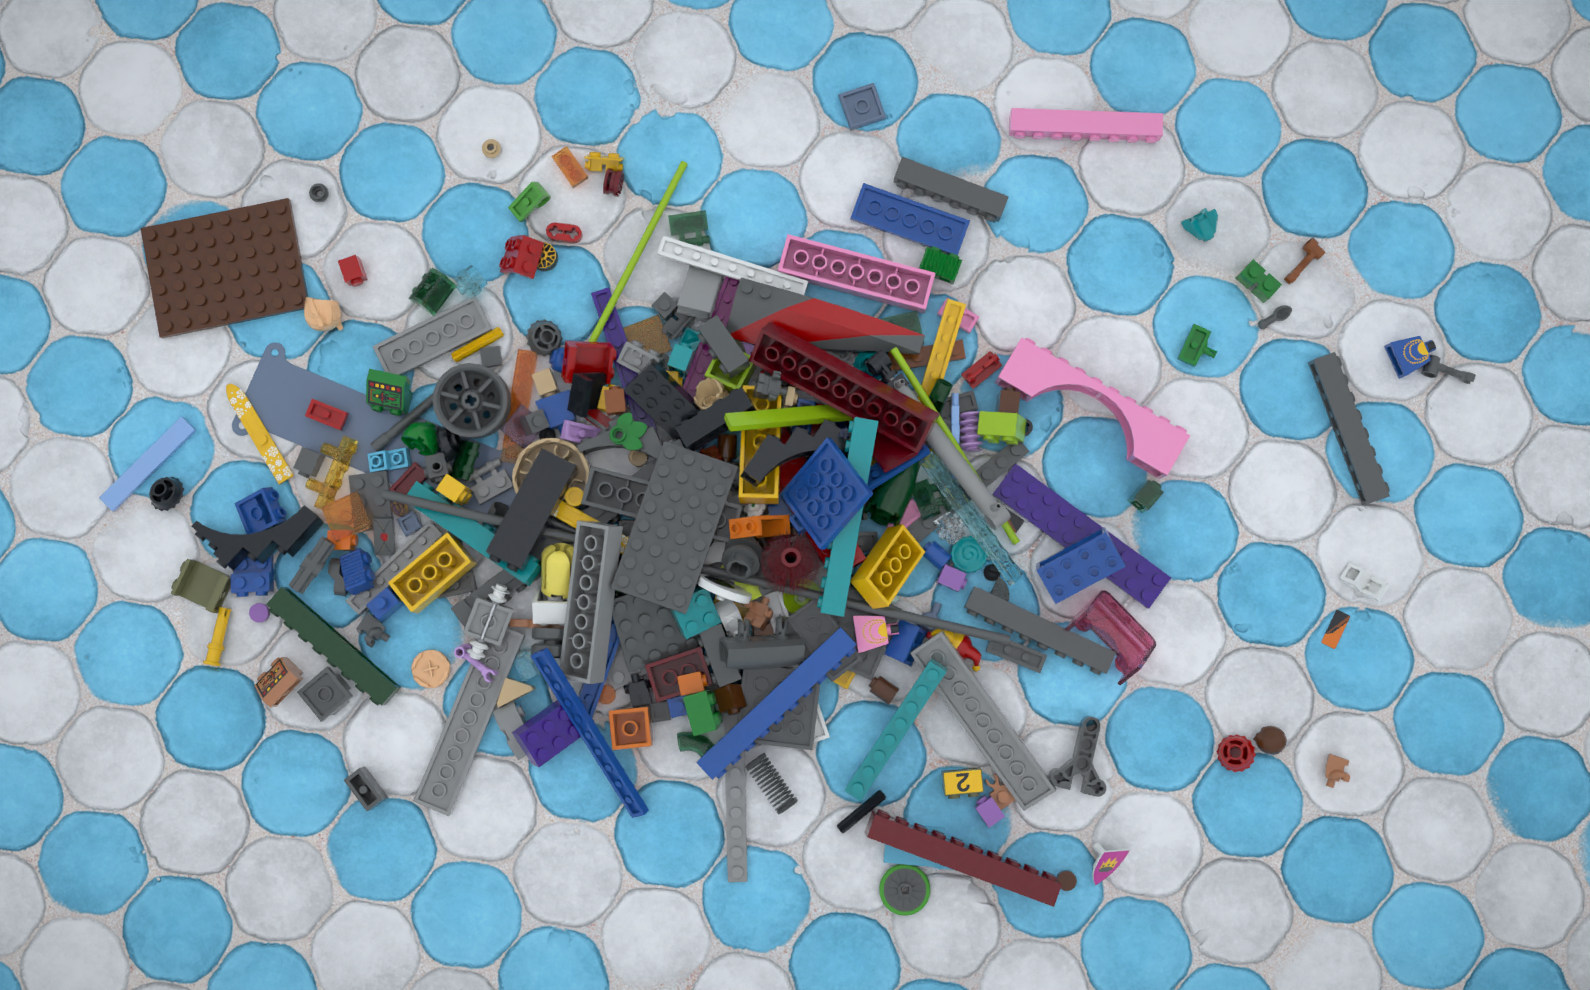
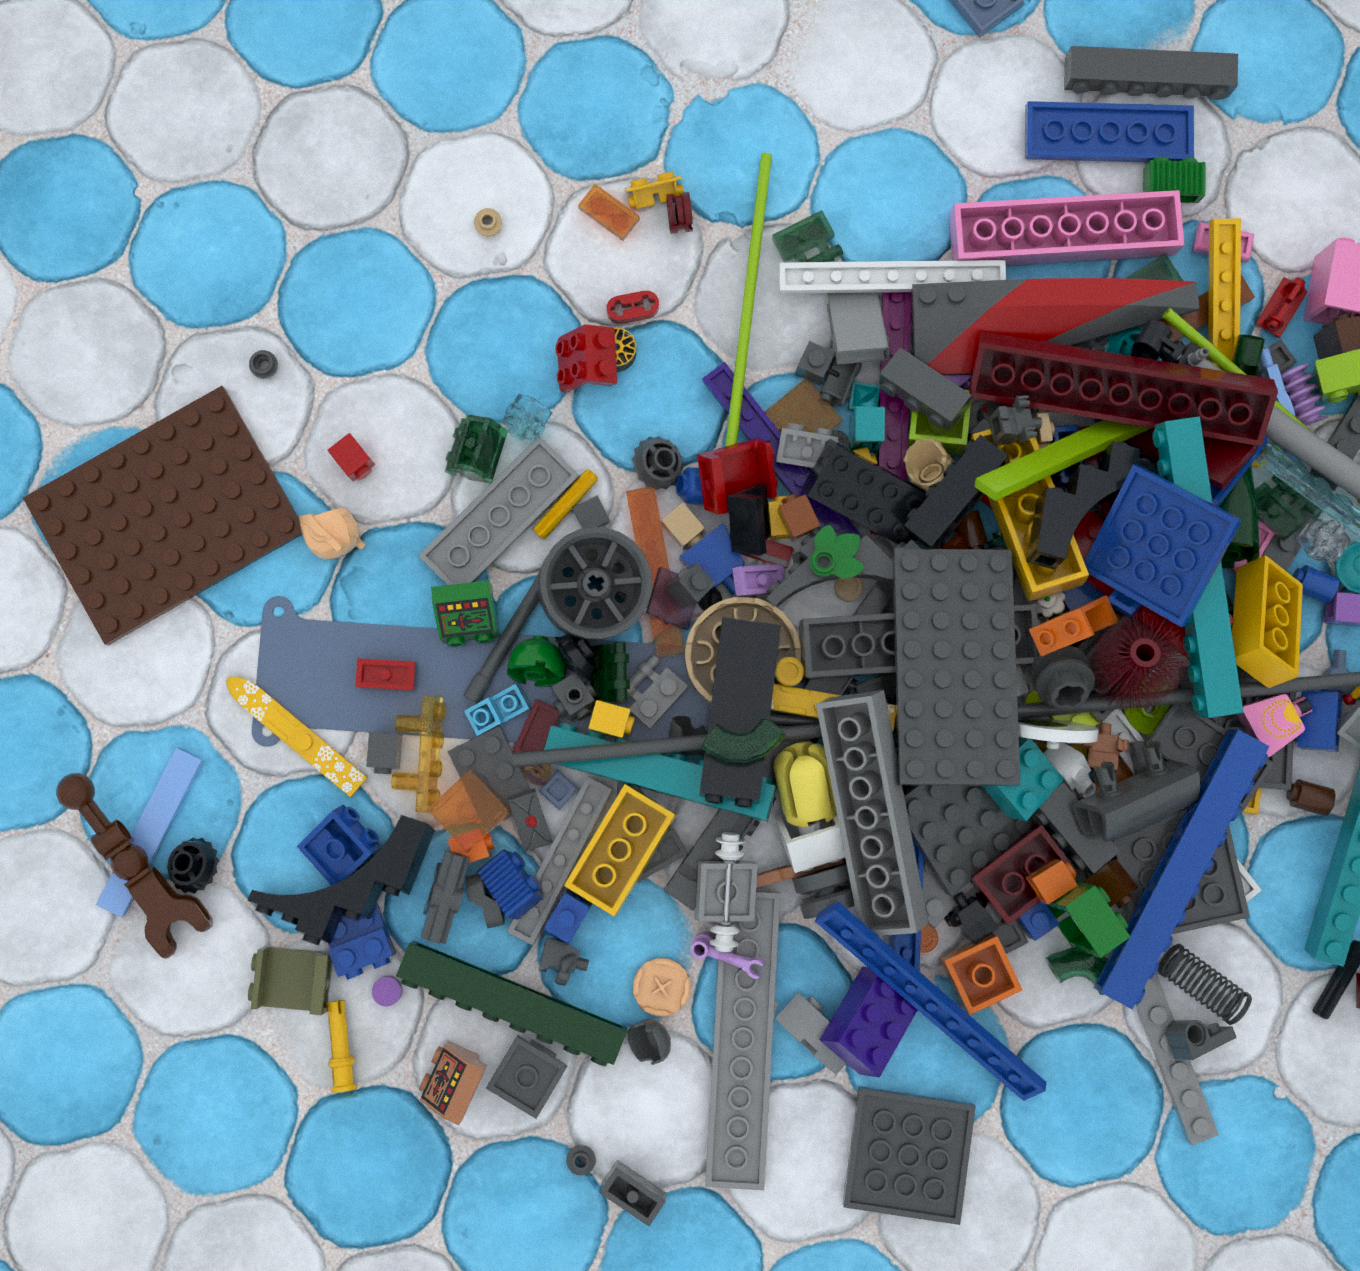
camera: 30 degrees left, 0 degrees up
tan slope [497,677,536,708] -> none
bright green plate [508,182,551,222] -> none
clear light blue brick [513,650,541,682] -> none
none -> reddish brown piece [56,773,213,959]
none -> dark grey plate [566,1145,596,1176]
none -> dark grey hair [628,1019,671,1065]
none -> clear green cylinder [701,717,786,763]
none -> dark grey plate [842,1086,976,1225]
none -> dark grey plate [1167,1020,1237,1060]

